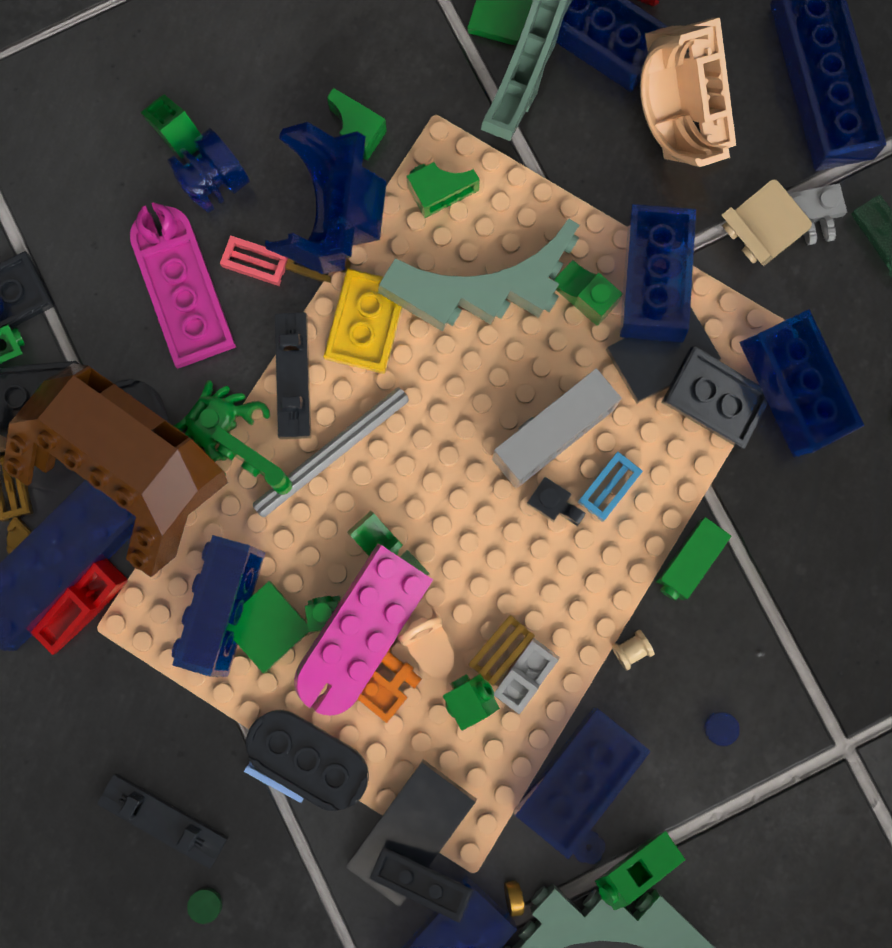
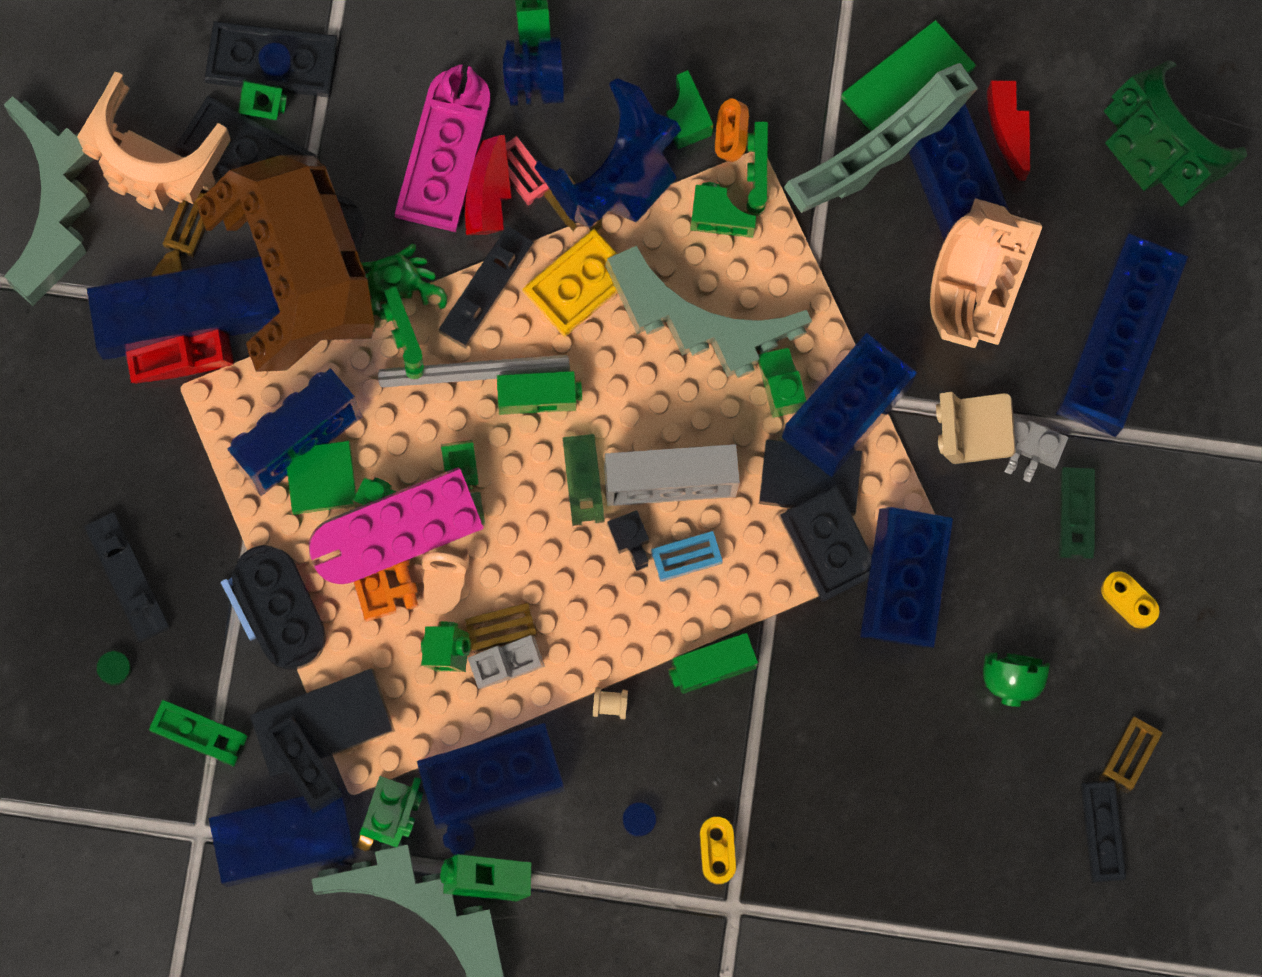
camera: 25 degrees right, 5 degrees down
none -> green plate [149,700,248,767]
none -> green bracket [360,776,423,848]
none -> red slope [465,135,511,235]
none -> green brick [497,371,582,415]
none -> clear green plate [562,434,605,526]
none -> yellow plate [700,817,736,884]
none -> orange plate [715,99,749,162]
none -> green plate [746,122,768,216]

